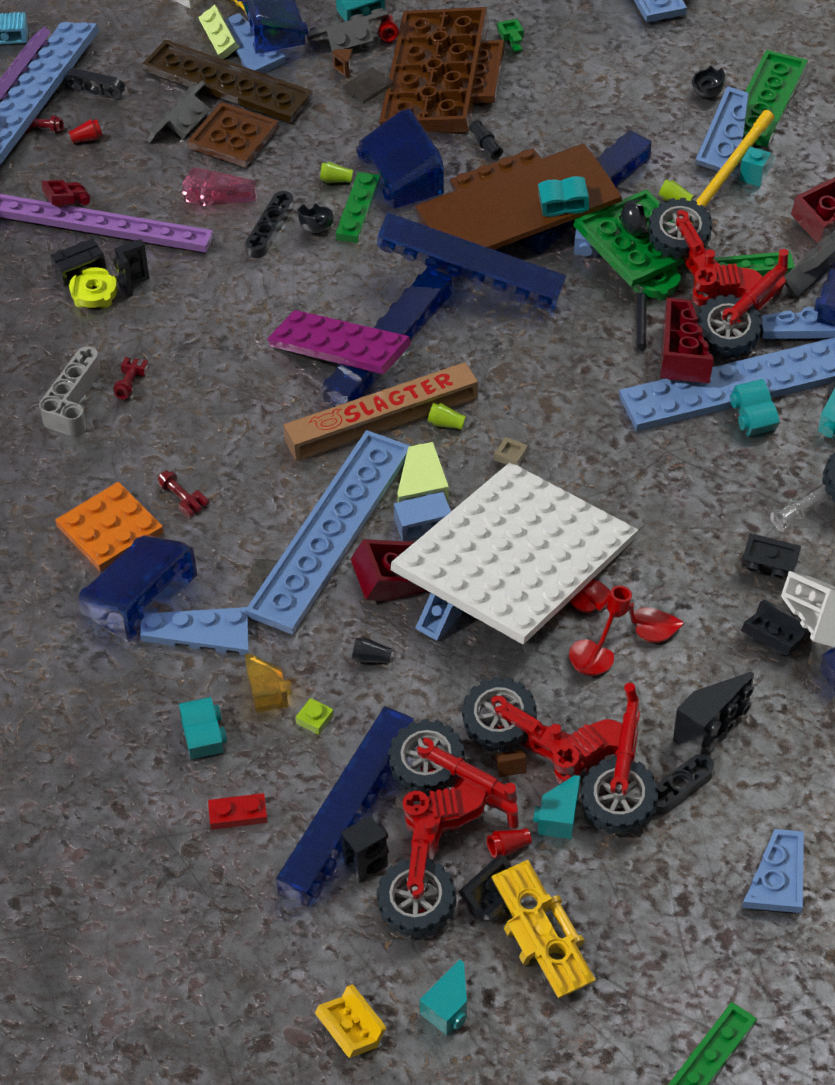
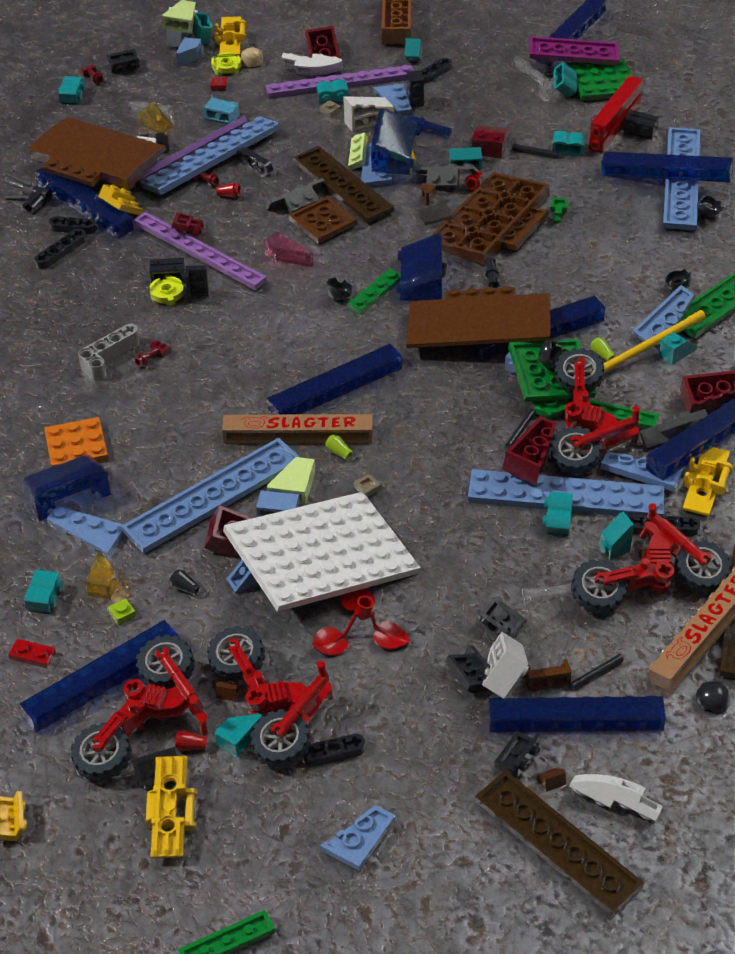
camera: 25 degrees right, 5 degrees down
dark red hinge [157,470,210,519] -> none
black beam [246,191,294,258] -> none
magenta plate [267,310,411,374] -> none
lime cone [319,161,353,184] -> none
black brick [341,815,389,883] -> none
clear blue brick [377,212,566,309] -> none
teal slope [419,959,467,1036] -> none
teal brick [538,176,589,217] -> none
black slope [673,672,754,755] -> none

